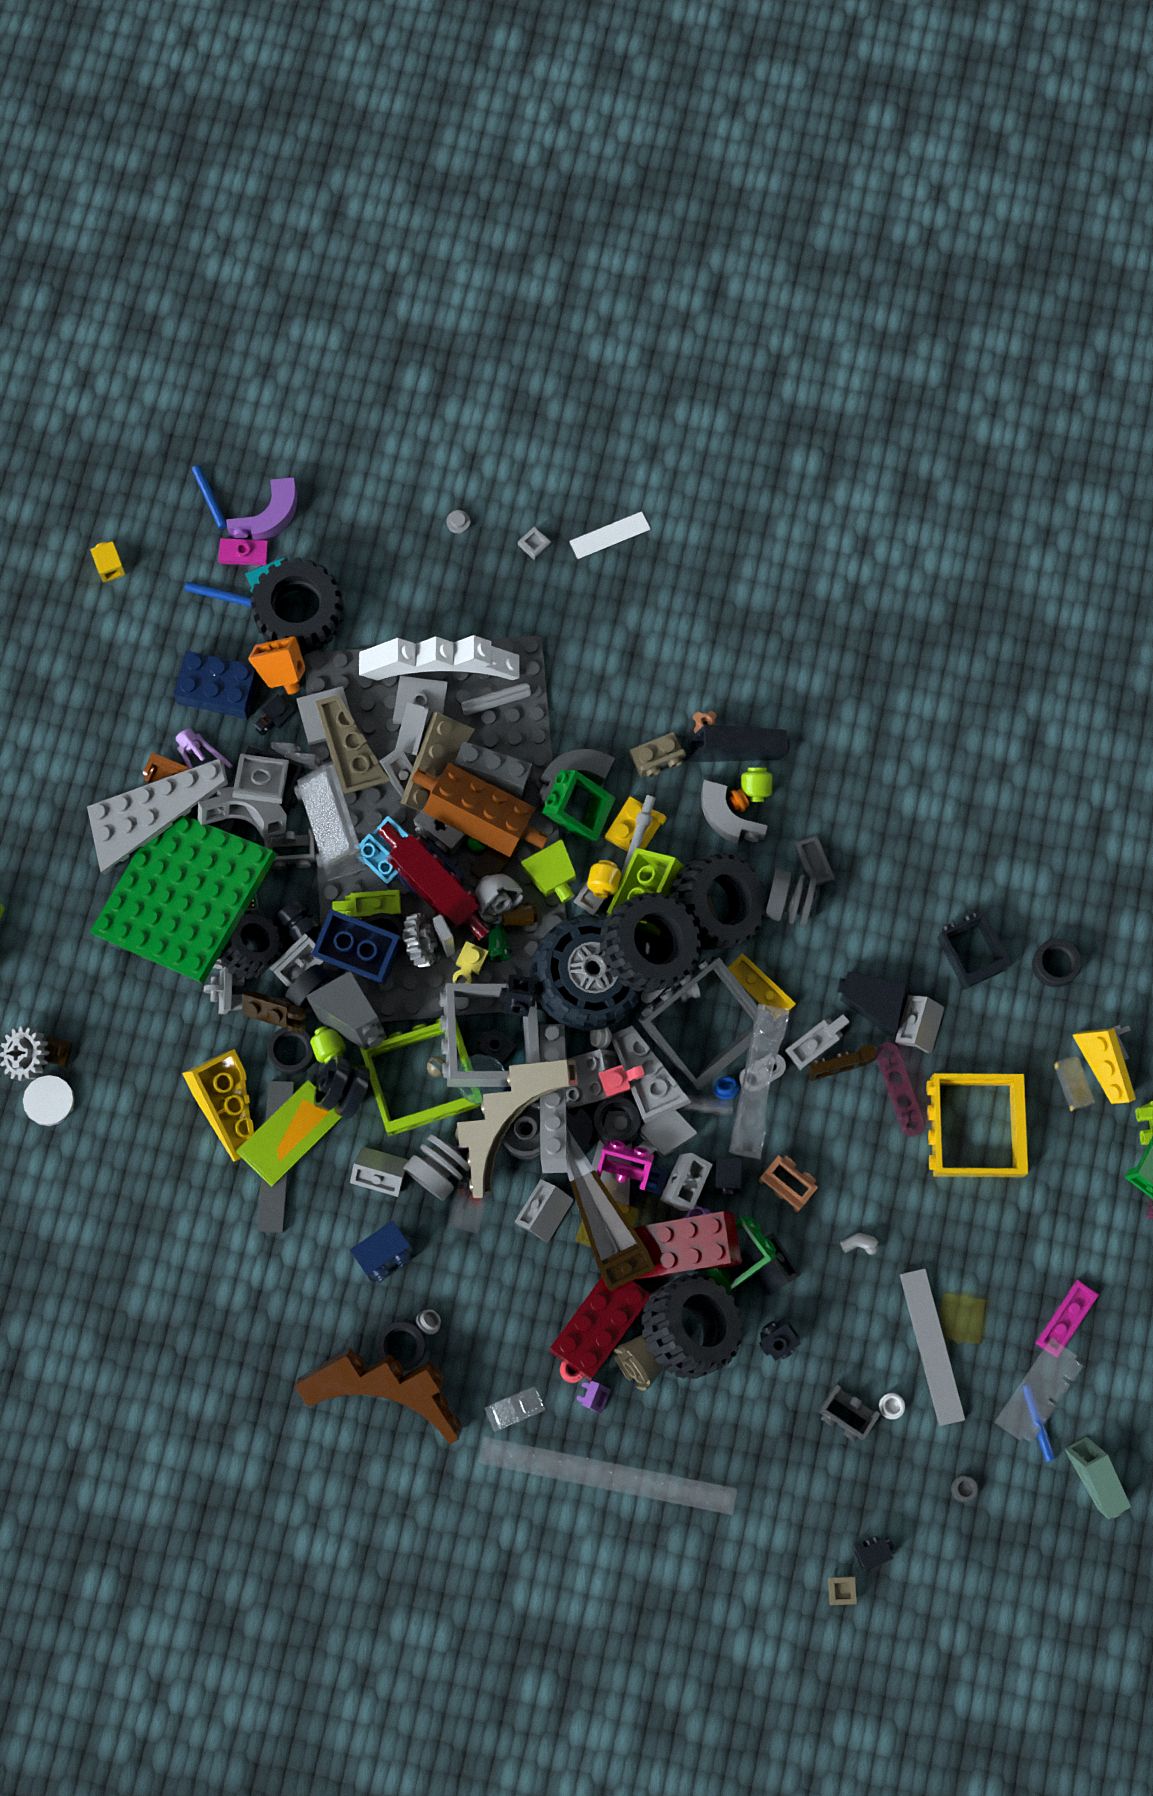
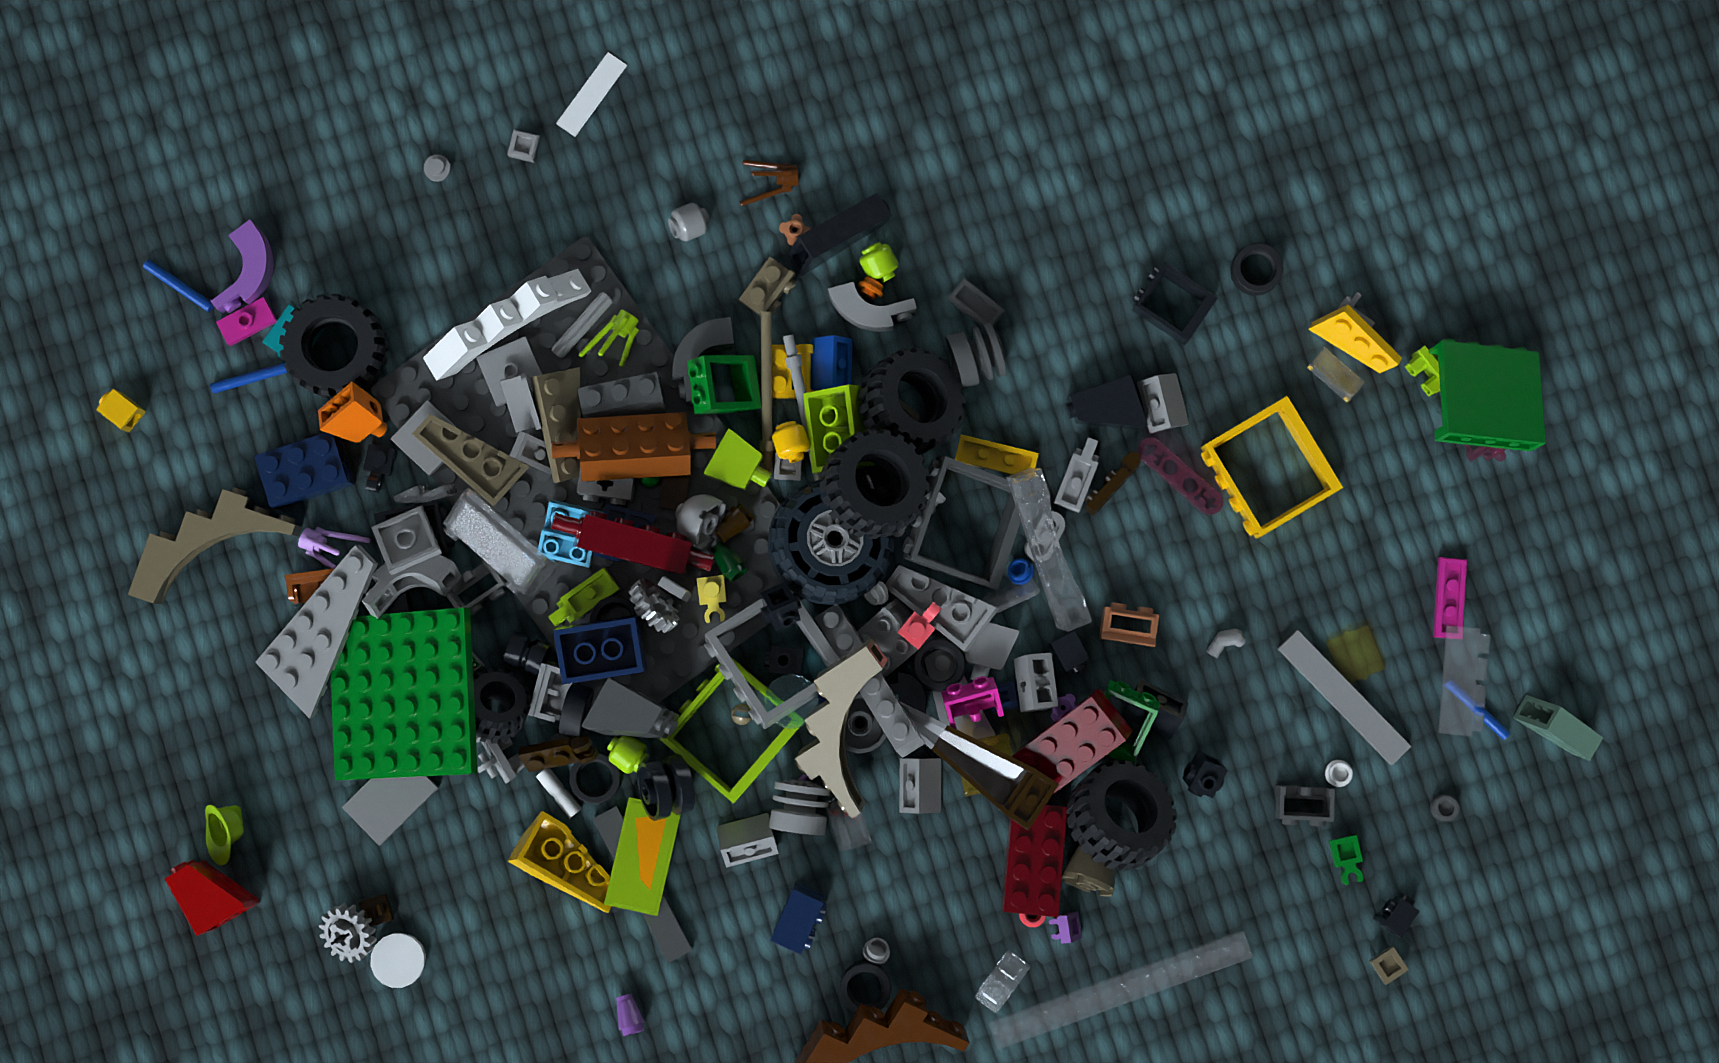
camera: 30 degrees left, 10 degrees up
none -> dark tan arch [128,487,302,604]
none -> light grey tile [342,776,439,846]
none -> white piece [536,768,582,819]
none -> lime plant [579,310,639,367]
none -> medium lavender cone [616,993,645,1036]
none -> light grey head [668,203,710,242]
none -> reddish brown plant [740,160,798,206]
none -> dark tan bar [759,312,775,473]
none -> blue panel [811,335,853,391]
none -> green plate [1328,834,1363,885]

